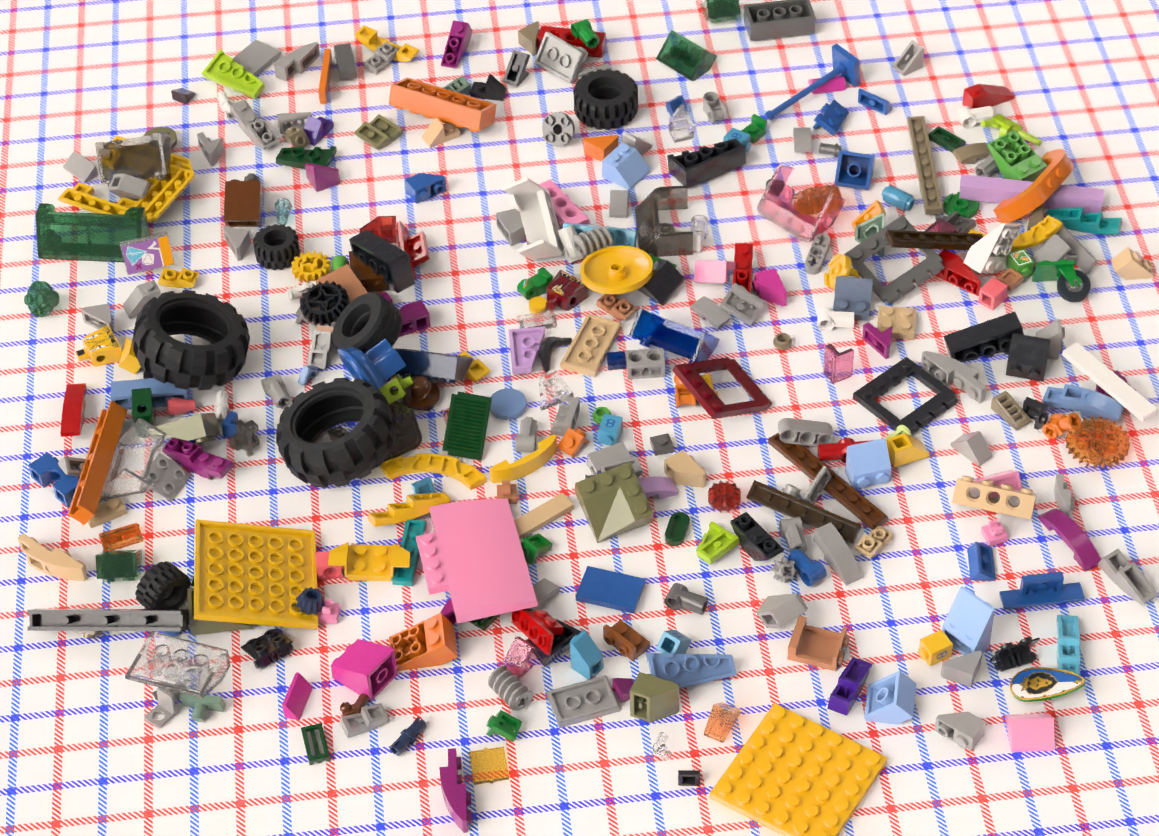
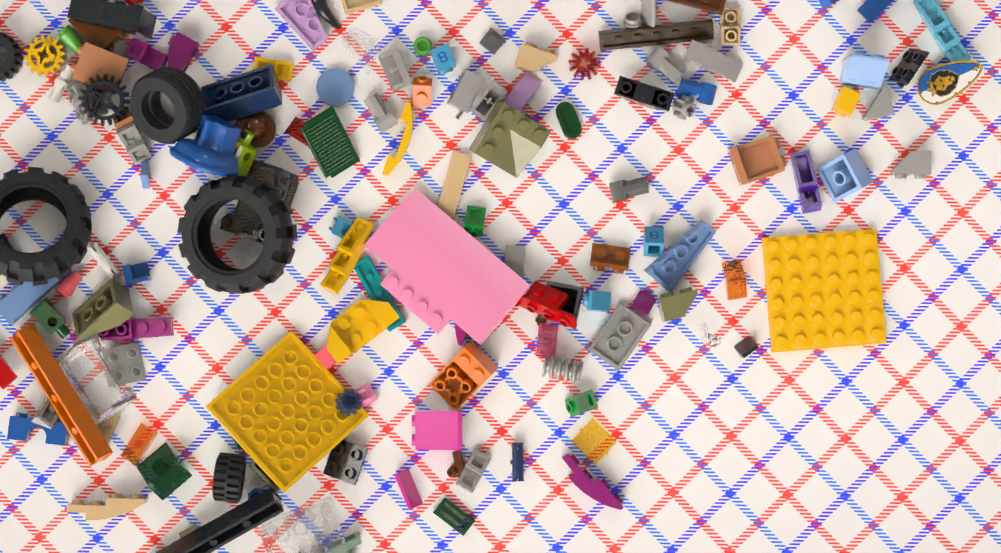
camera: 45 degrees left, 40 degrees up
clear smoke hips [229,419,260,457] -> none
light grey piece [261,373,292,409] -> none
yellow tile [380,453,487,490] -> none
nougat tile [497,480,517,504] -> none
blue tile [575,566,646,614] -> none
lime wing [696,521,740,564] -> none
light grey slope [756,593,808,628] -> none
bright pink slope [1005,713,1055,752] -> none

